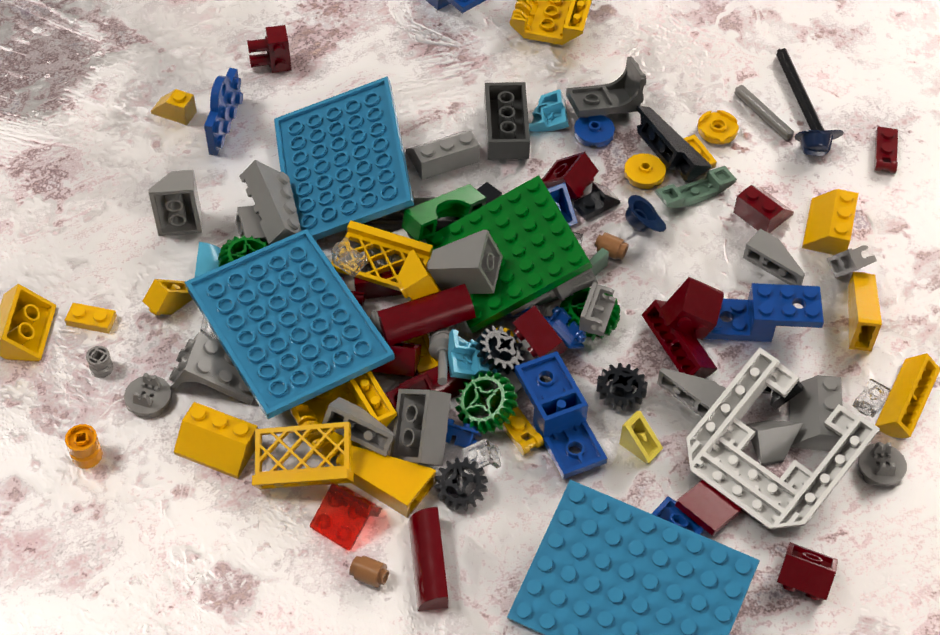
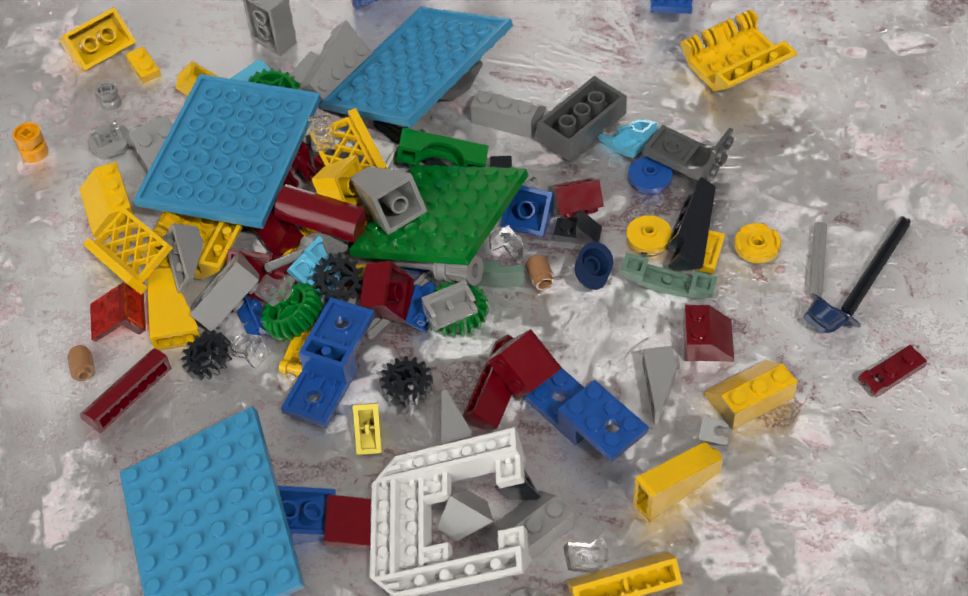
camera: 50 degrees right, 0 degrees up
none -> clear bracket [254,274,295,306]

